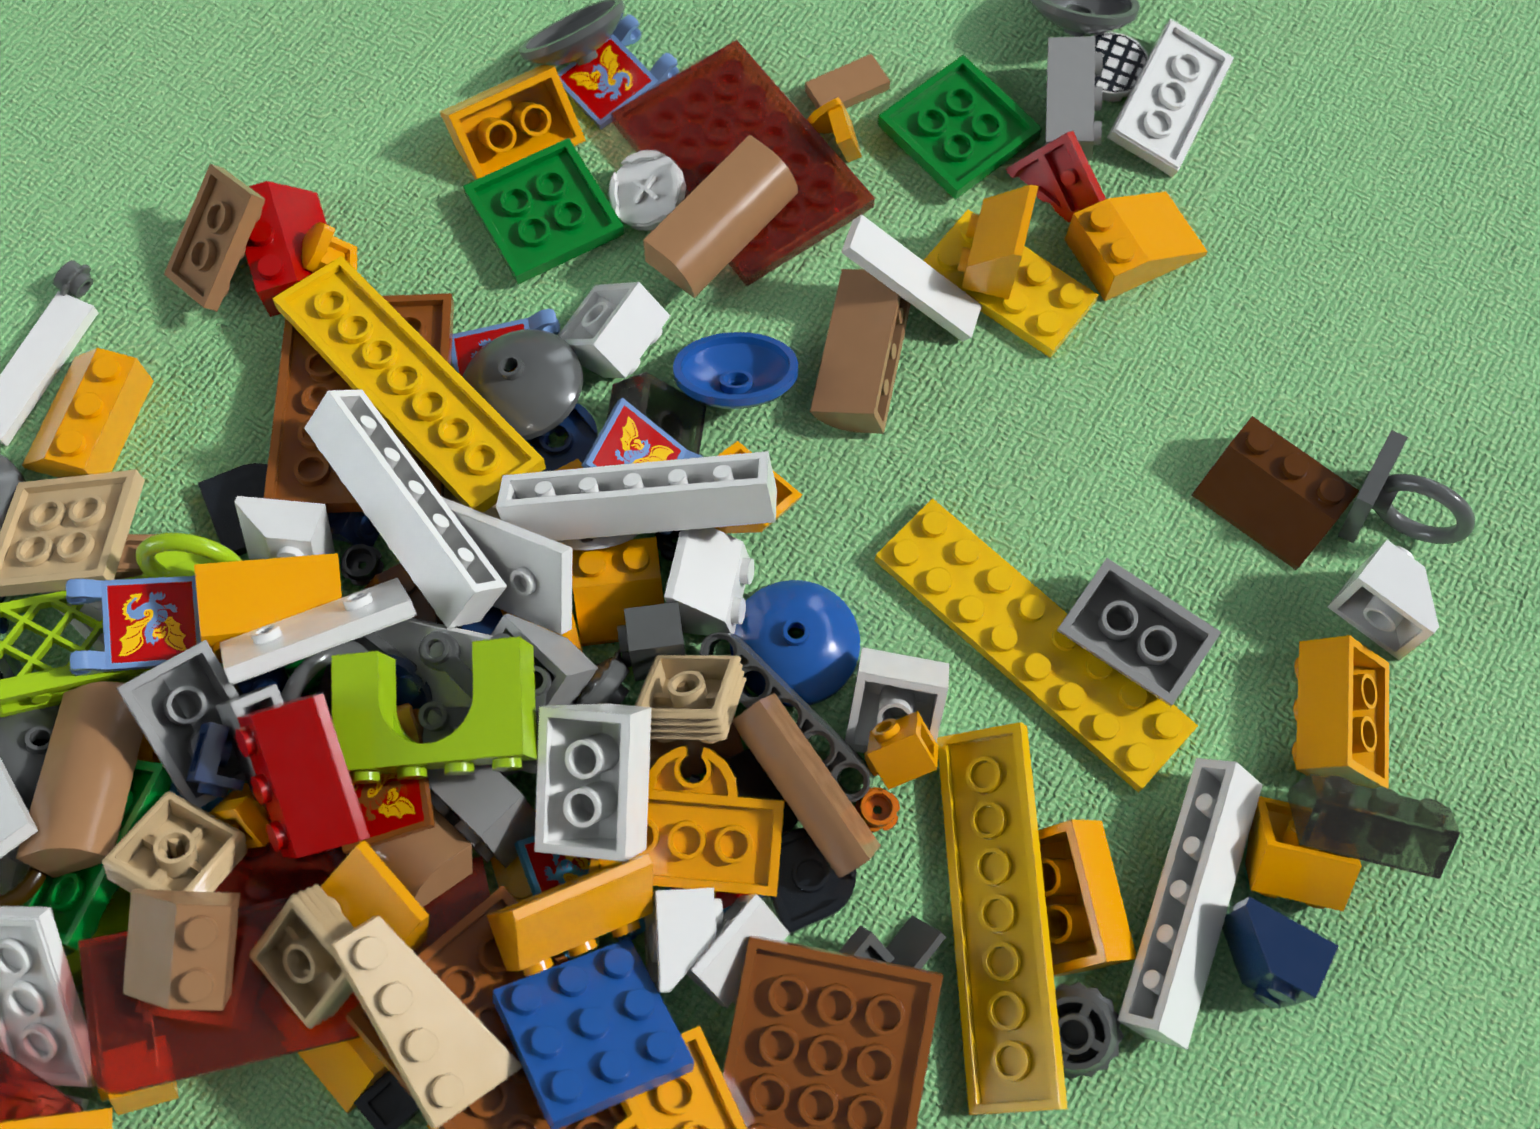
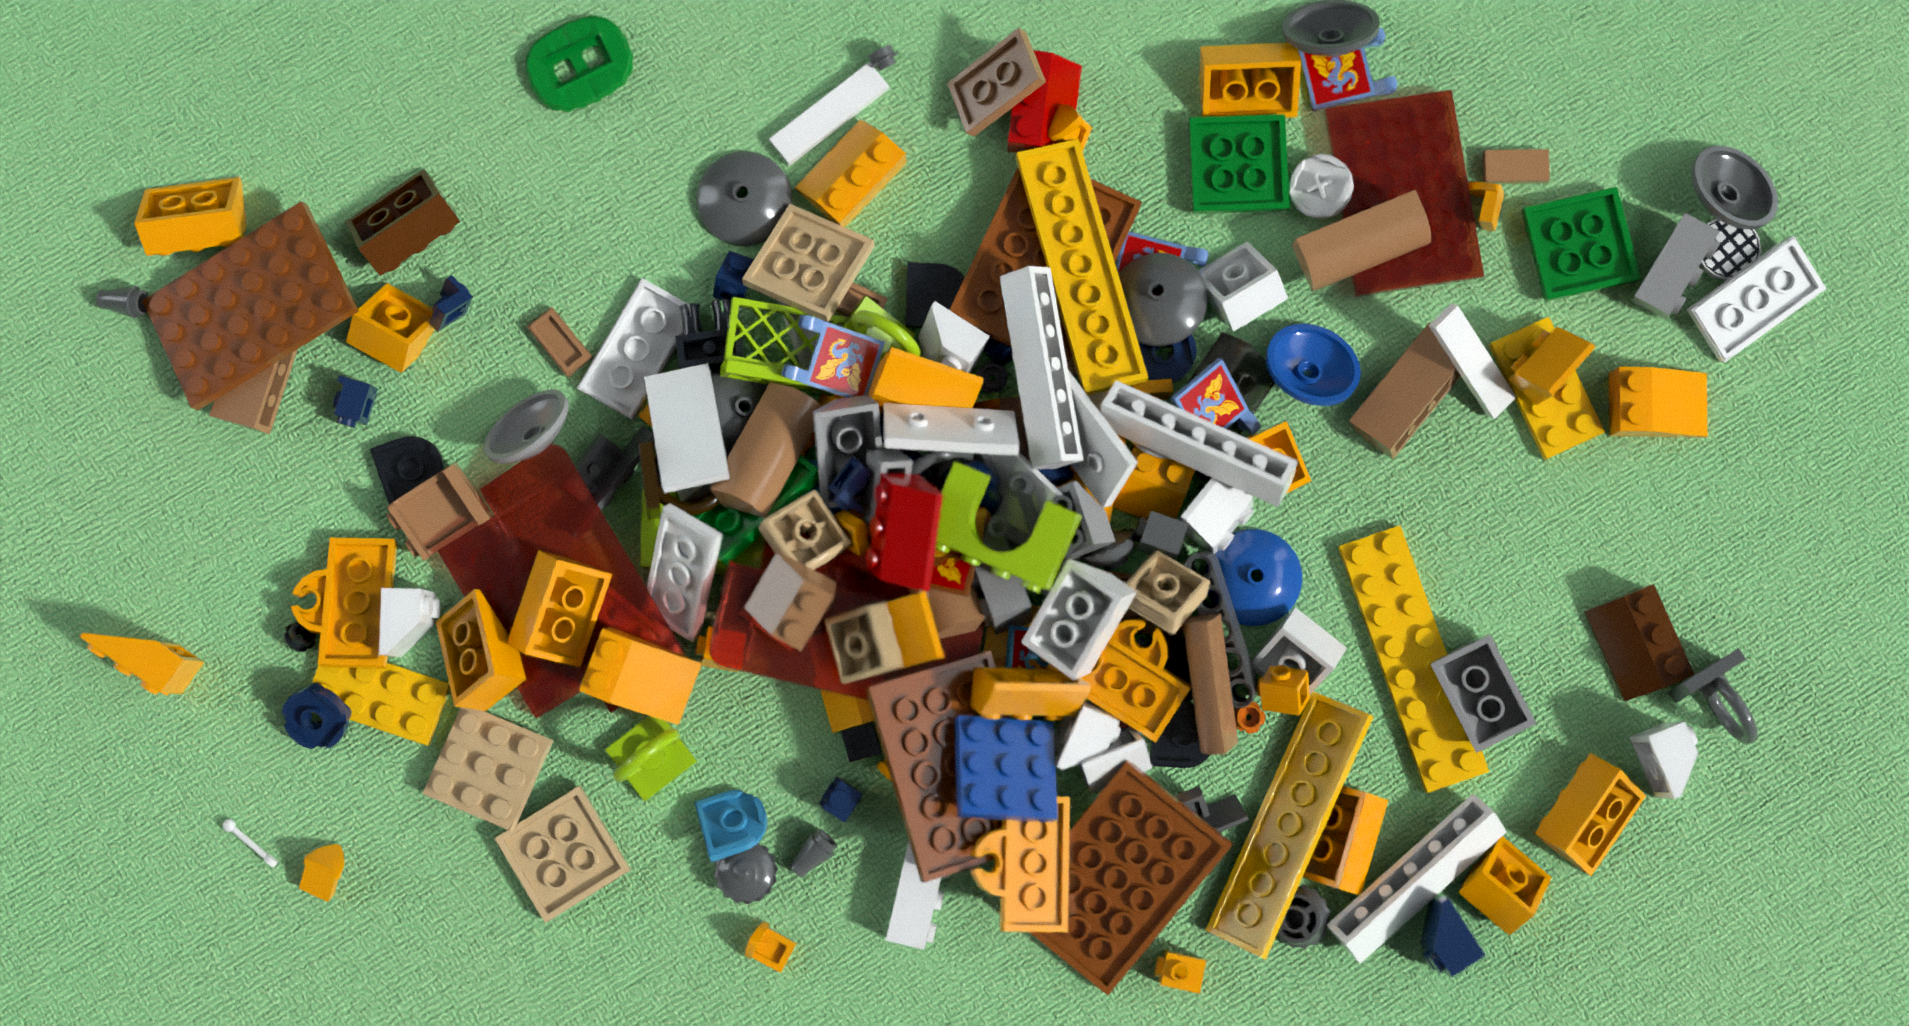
camera: 30 degrees right, 15 degrees up
tan wing [328,916,522,1129] -> none
red wing [1006,131,1106,223] -> none
clear smoke slope [1287,774,1461,879] -> none

